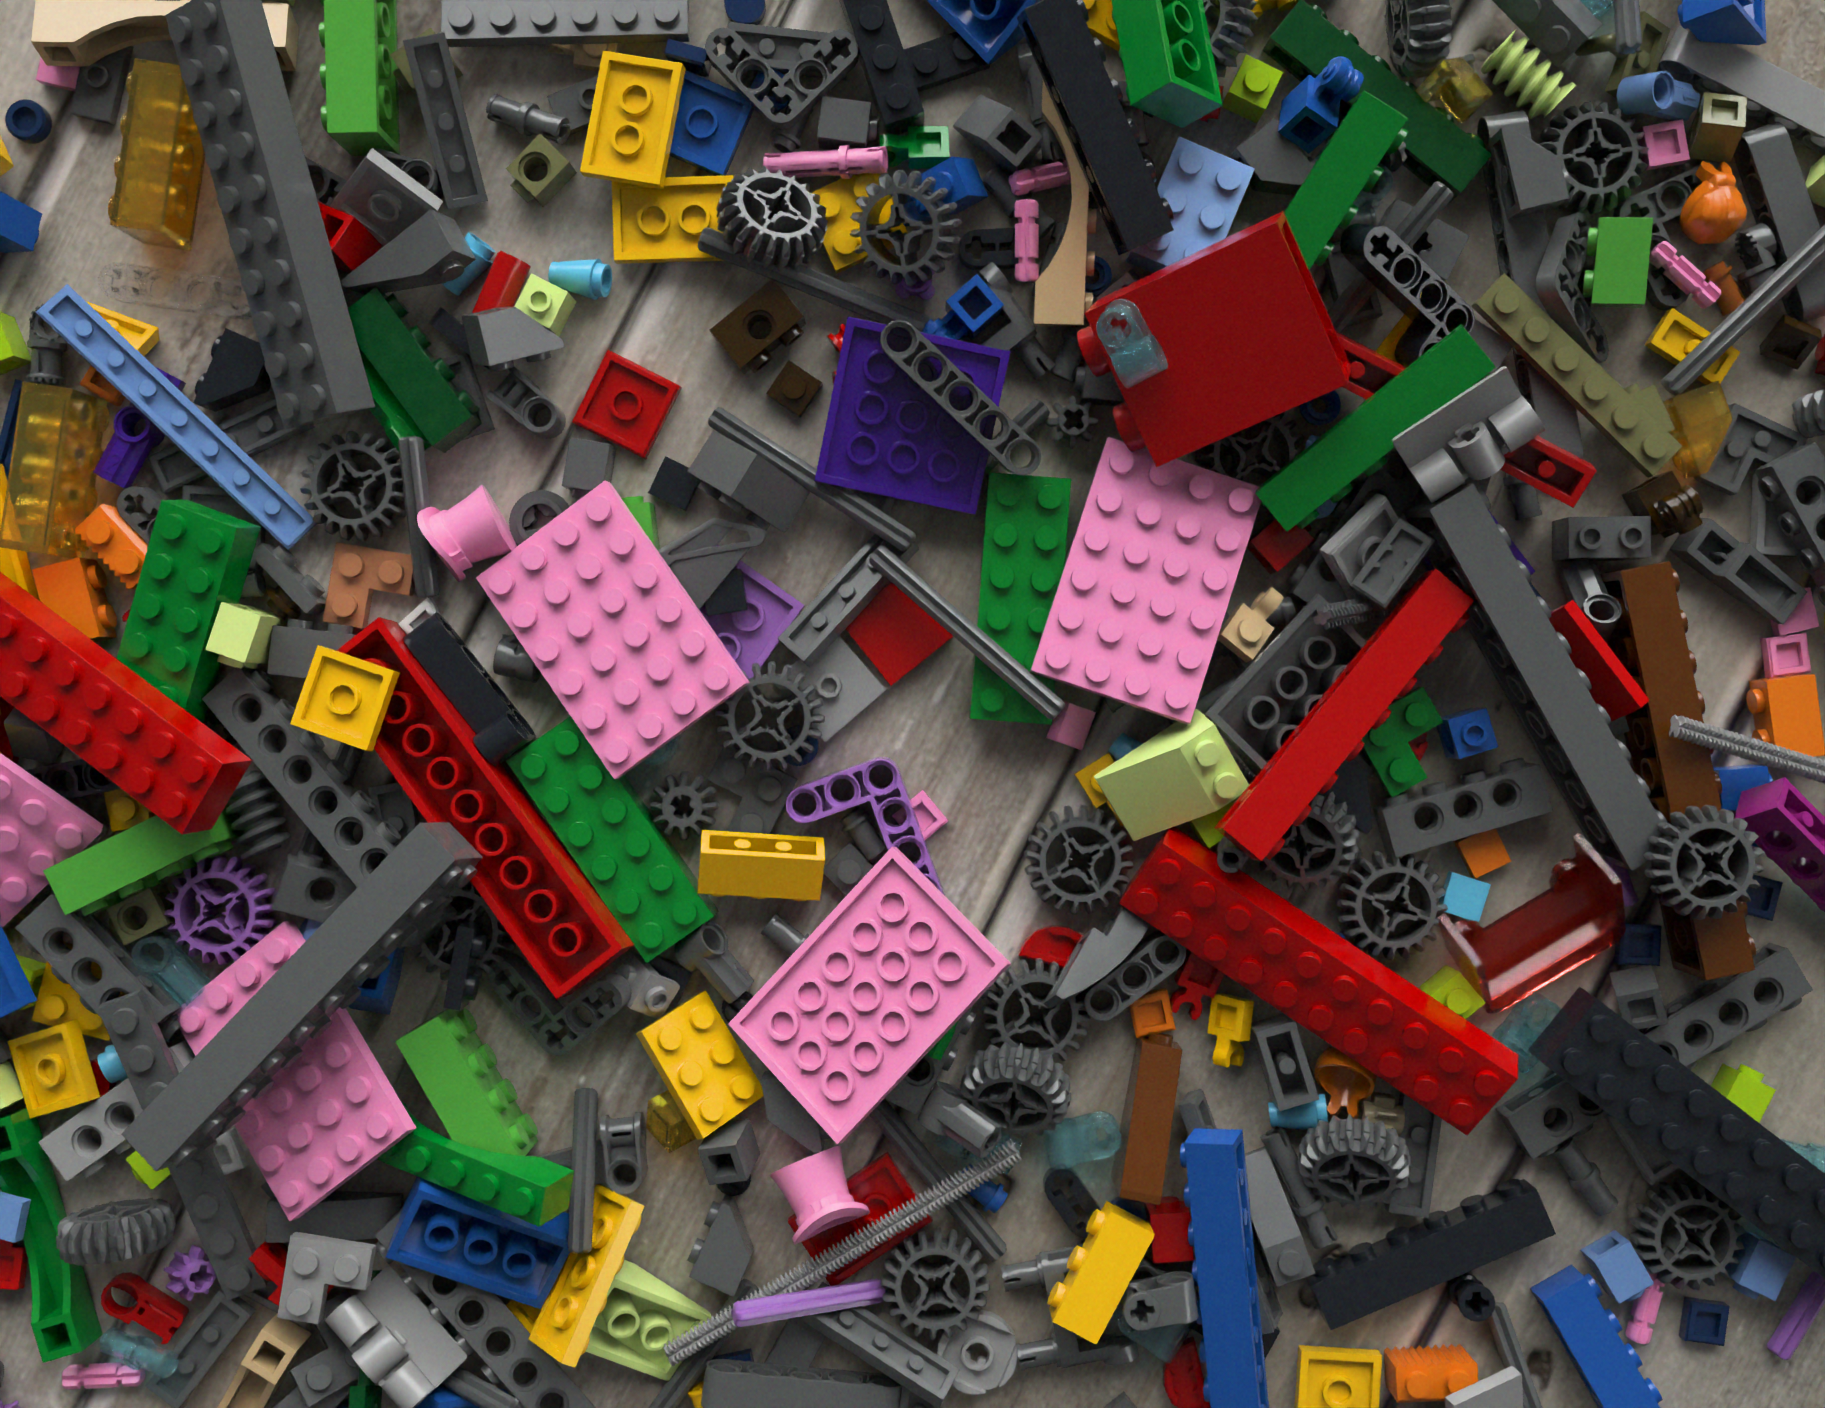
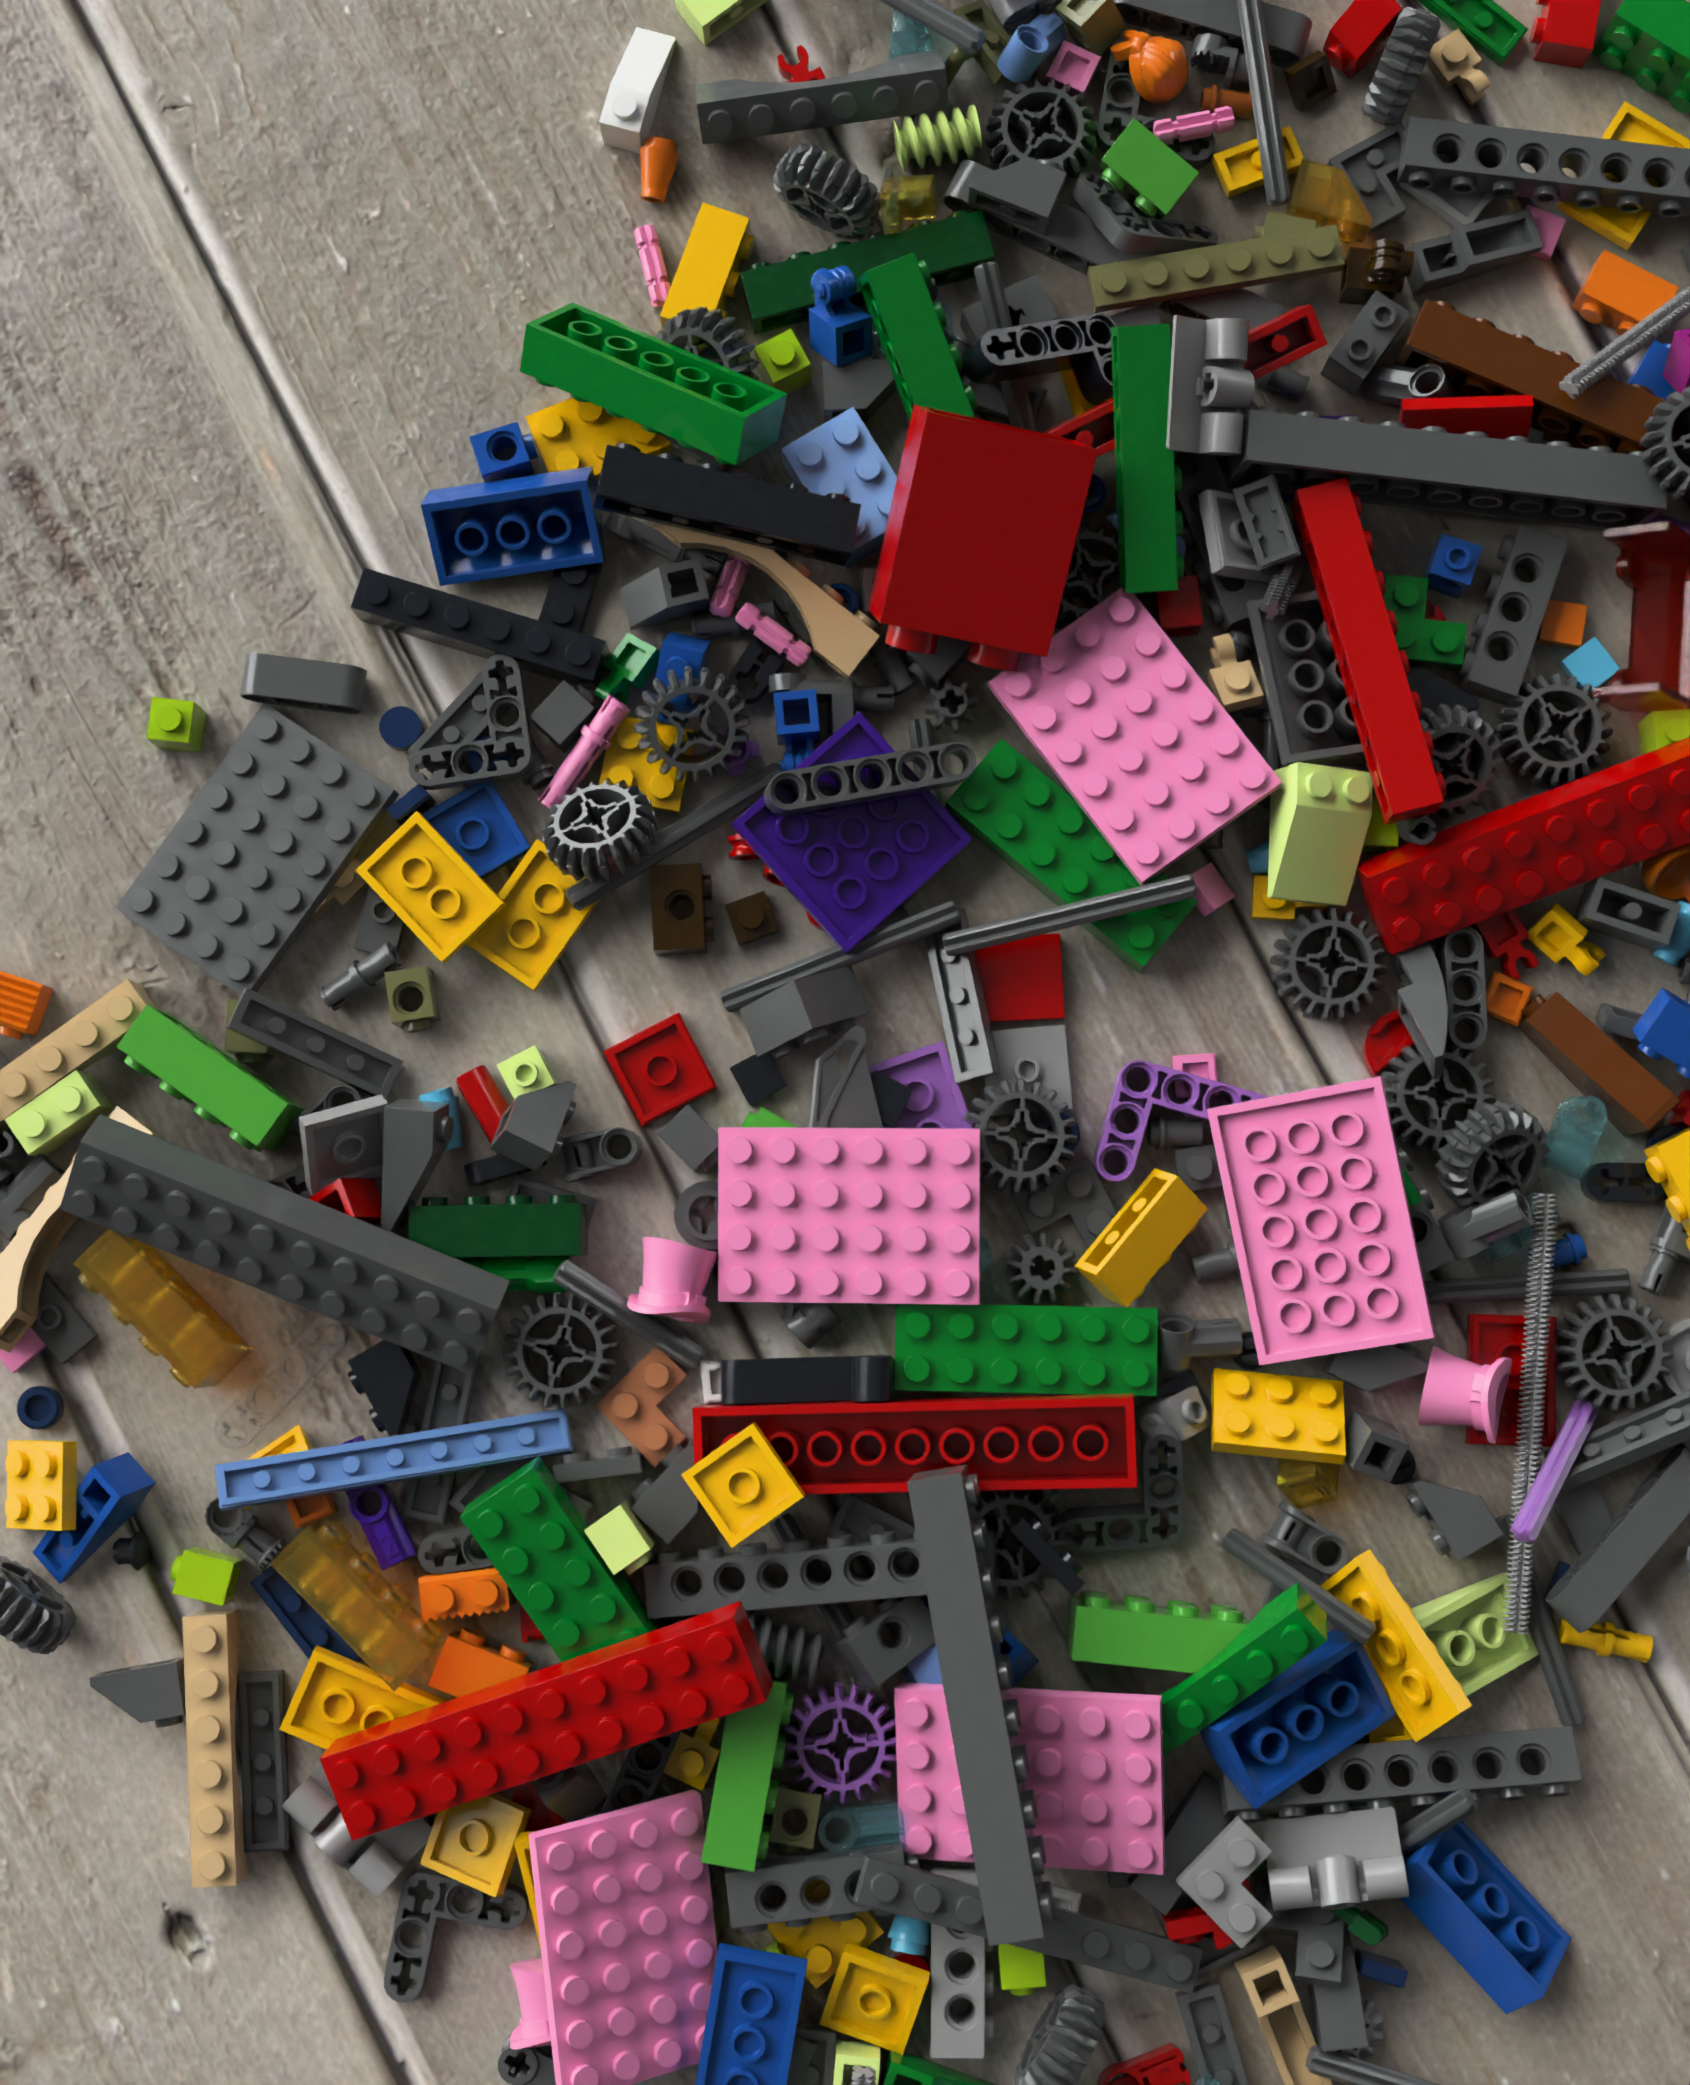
camera: 45 degrees left, 5 degrees down
medium lavender gear [163,1245,217,1301] -> none
dark brown plate [266,585,301,620] -> none
medium azure cone [548,259,612,300] -> none
clear light blue piece [1096,299,1168,388] -> none
bright pink tile [1760,633,1812,678] -> none

